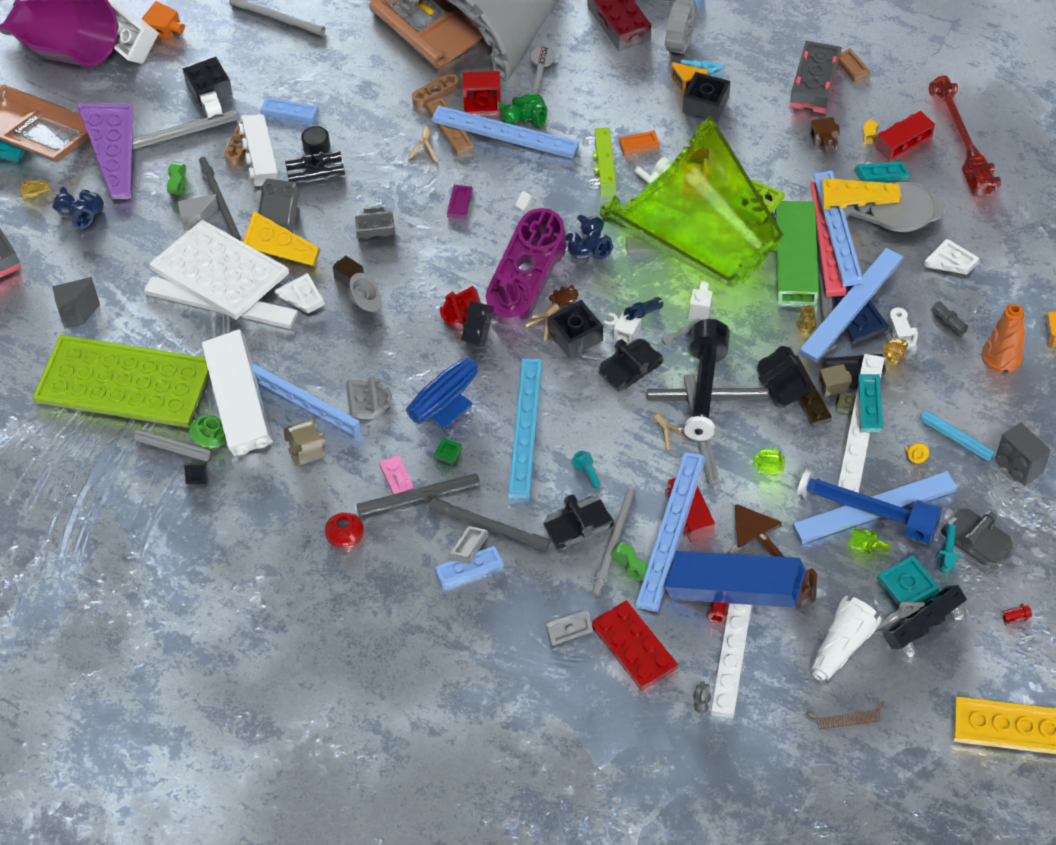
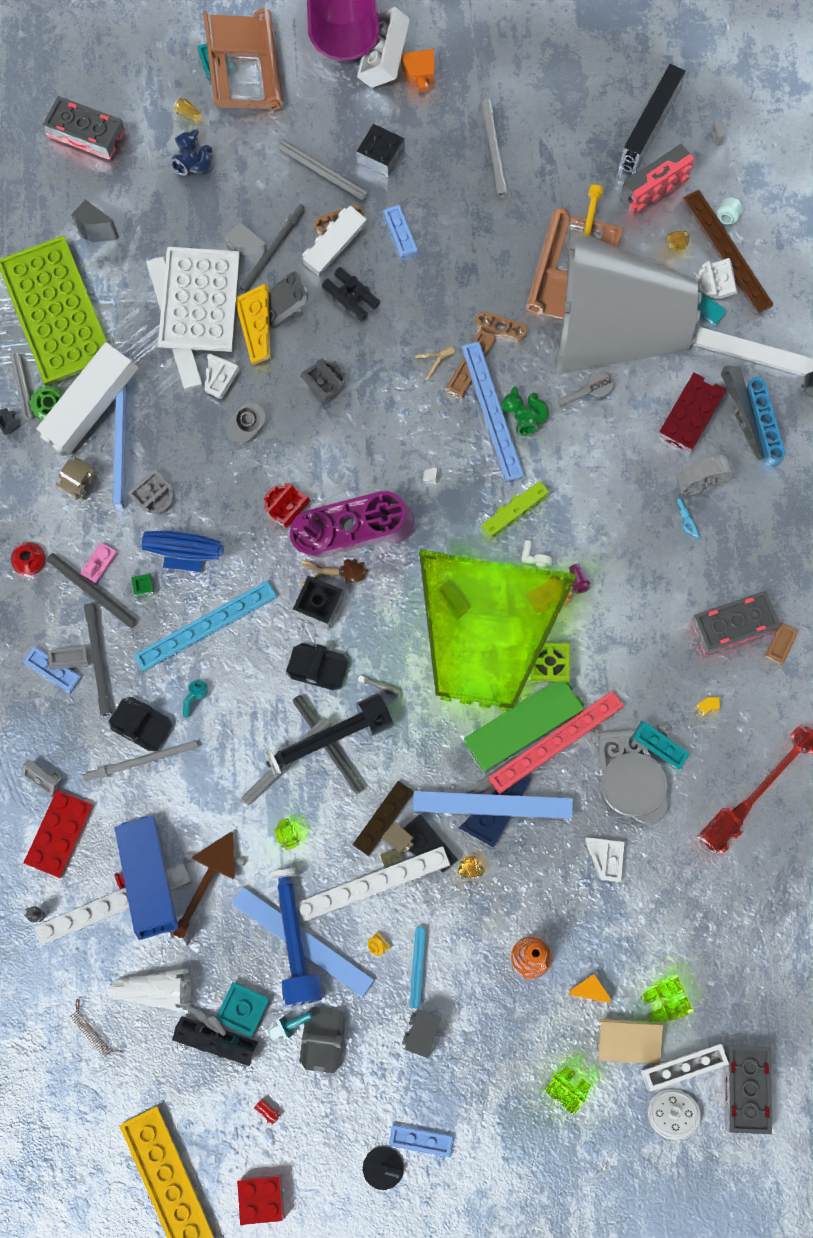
camera: 55 degrees right, 20 degrees up
medium lavender wing [77,103,134,199] -> none
bright green piece [167,161,186,196] -> none
white leg [199,91,223,119] -> none
piece [301,126,331,155] -> none
dark brown brick [333,255,364,289] -> none
magenta tile [447,185,473,219] -> none
black brick [461,301,494,345] -> none
red brick [463,71,501,114] -> none
dark blue animal [566,215,613,259] -> none
white brick [604,311,642,345] -> none
bright green piece [611,542,648,581] -> none
orange tile [619,130,660,155] -> none
dark blue pin [624,297,663,320] -> none
light blue tile [635,452,706,612] -> none
tan plant [654,413,691,450] -> none
red brick [665,478,715,543] -> none
light orange slope [671,62,708,94] -> none
black brick [683,72,731,122] -> none
white brick [689,281,713,320] -> none
black shield [757,346,811,409] -> none
clear yellow cone [796,305,816,334] -> none
reddish brown brick [810,117,840,151] -> none
light blue tile [814,170,863,287] -> none
yellow wing [821,178,901,210] -> none
clear neon green piece [848,527,891,554] -> none
teal plate [858,374,883,432] -> none
red brick [875,111,935,161] -> none
white leg [888,308,918,348] -> none
dark grey pin [932,301,968,336] -> none

